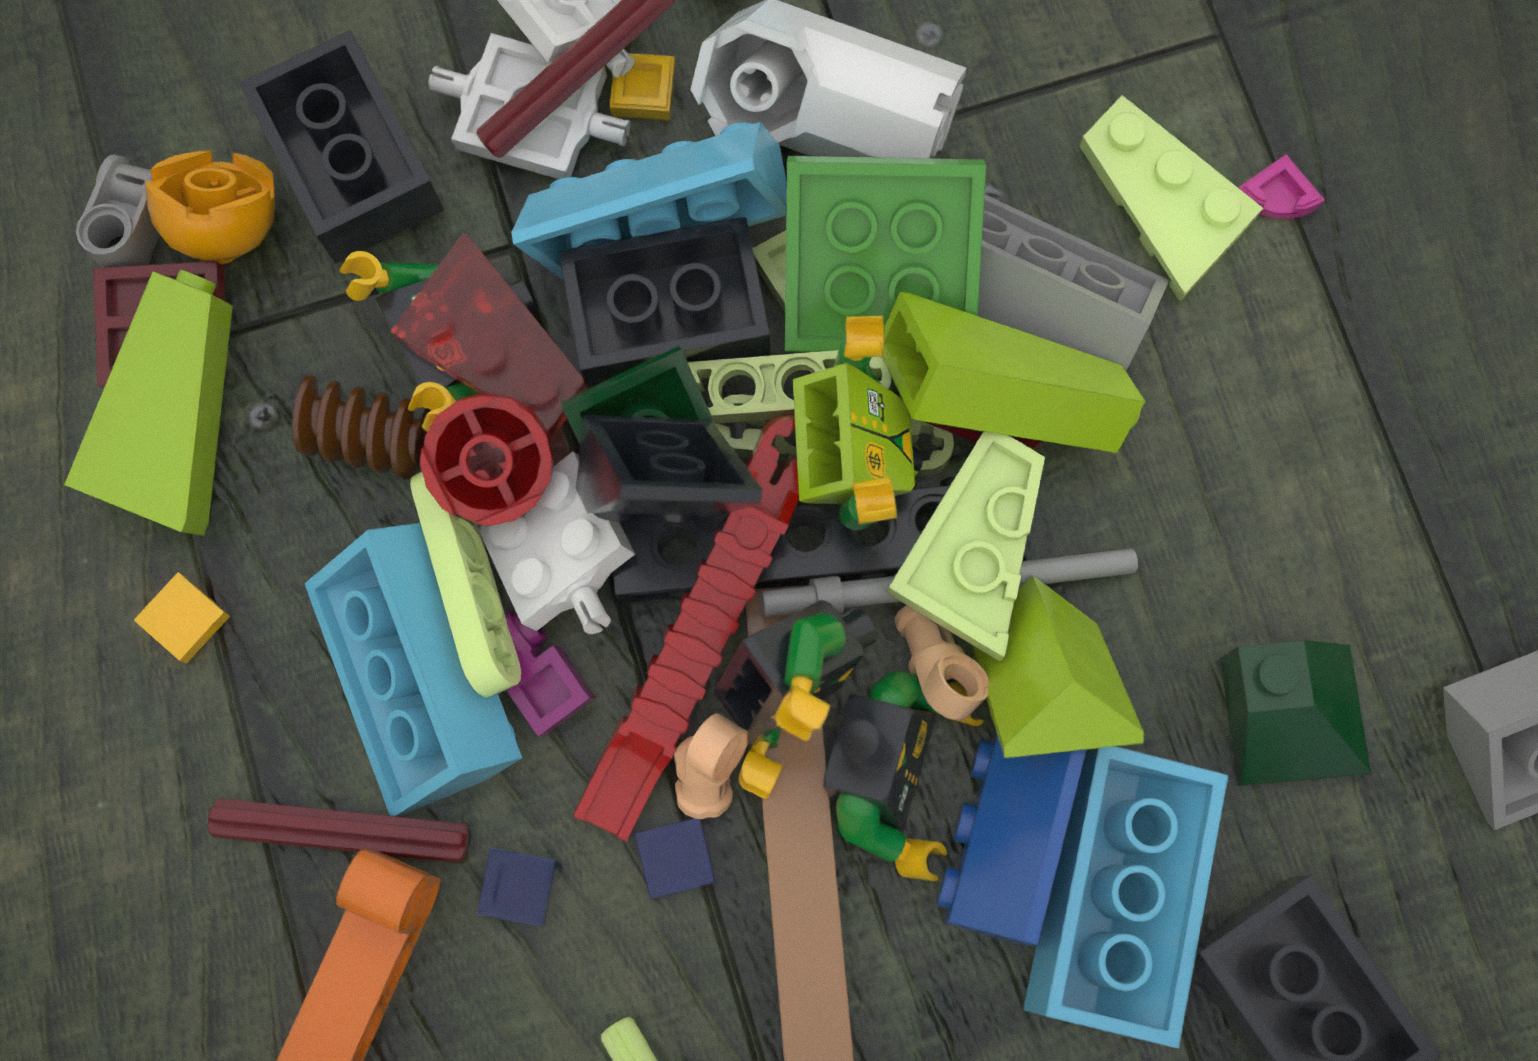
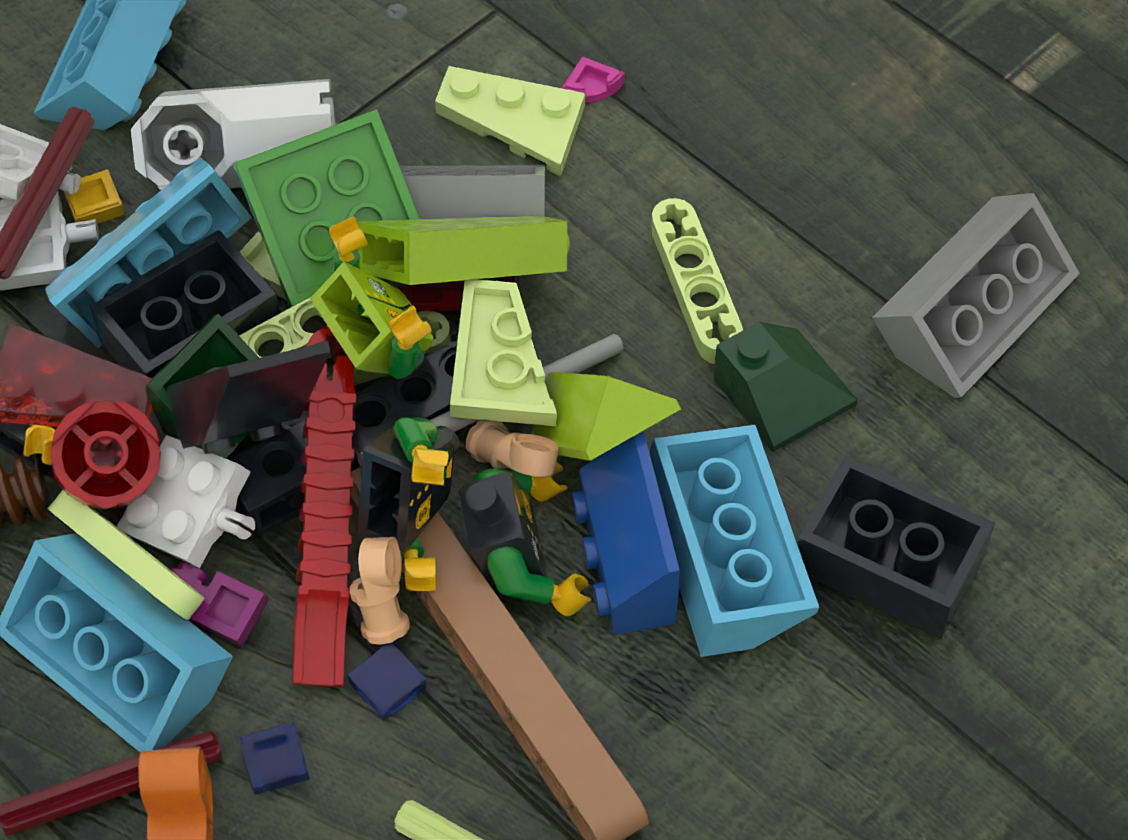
camera: 30 degrees left, 20 degrees down
none -> yellowish green beam [651,198,743,364]

